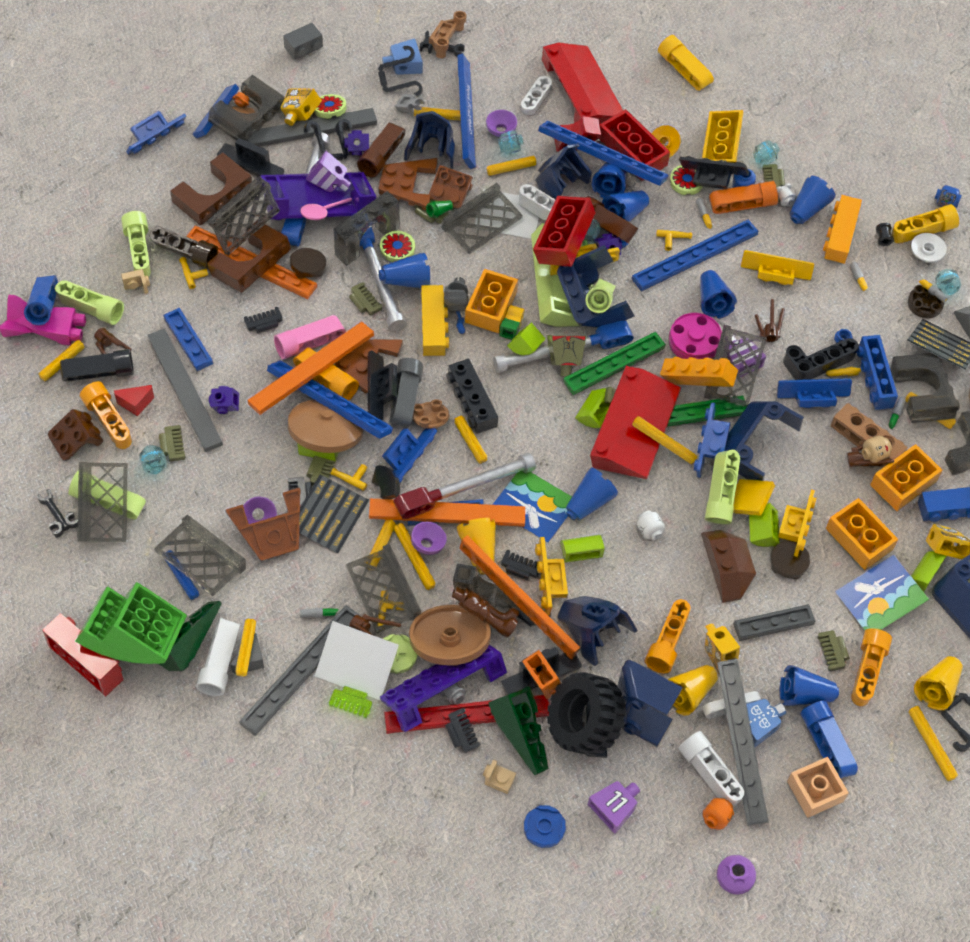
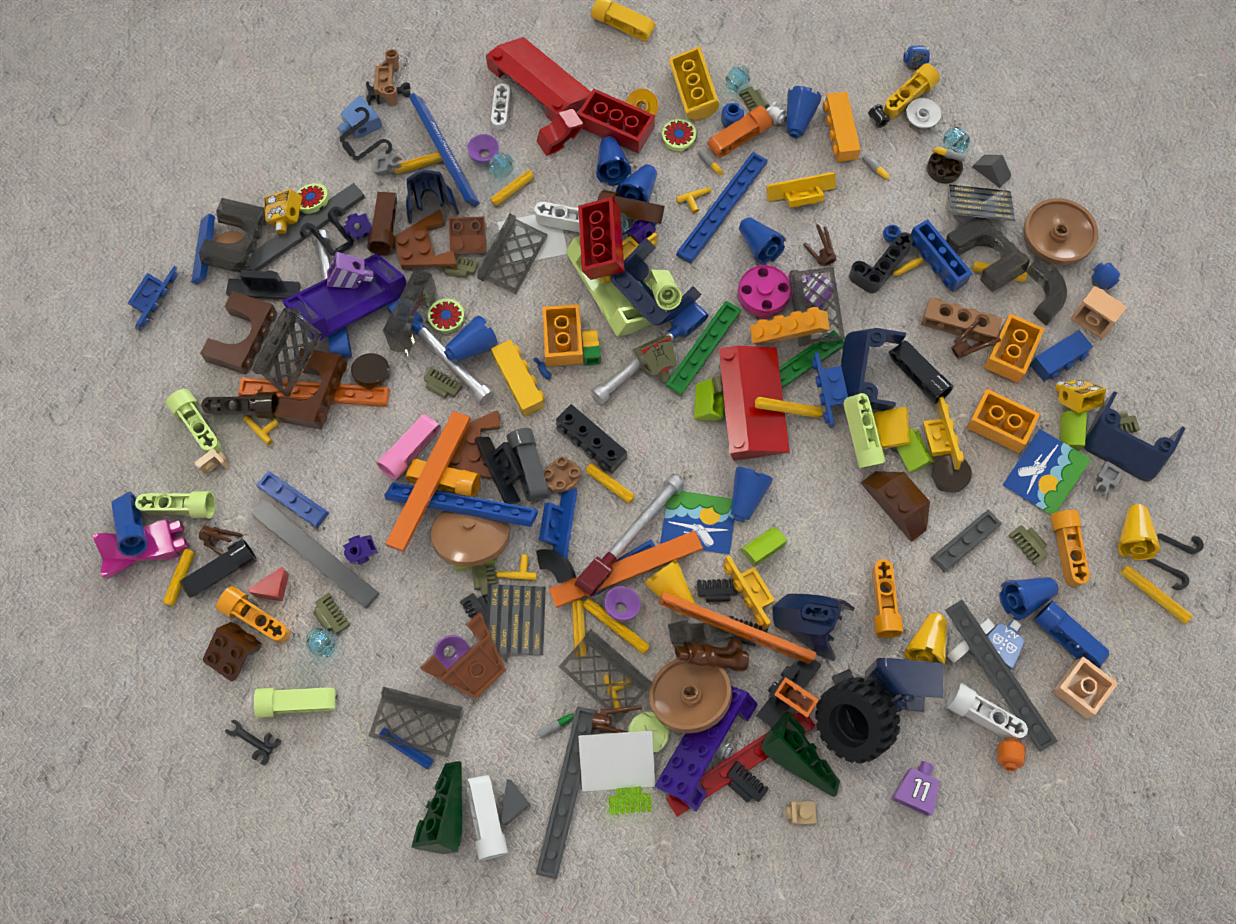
camera: 20 degrees left, 10 degrees up
brick [42,613,124,697] -> none
bright green slope [75,582,187,664] -> none
clear smoke fence [77,462,128,542] -> none
orange plate [232,92,250,107] -> none
yellow axle [235,618,256,677] -> none
black piece [244,307,283,333] -> none
dark grey brick [283,22,323,60] -> none
bright pink piece [301,198,352,220] -> none
green cone [426,200,453,218] -> none
dark grey piece [444,277,468,311] -> none
lime brick [507,322,545,355] -> none
blue tile [524,805,566,848] -> none
dark blue piece [535,144,592,200] -> none
blue tile [538,121,668,186] -> none
white head [636,511,665,540] -> none
black bracket [679,156,749,189] -> none
yellow torso [703,623,740,674] -> none
medium lavender piece [717,855,756,895] -> none
blue bracket [777,378,852,408] -> none
tan head [862,435,892,463] -> none
piece [889,397,906,429] -> none
none -> black beam [889,340,954,404]
none -> light grey plate [1093,461,1125,497]

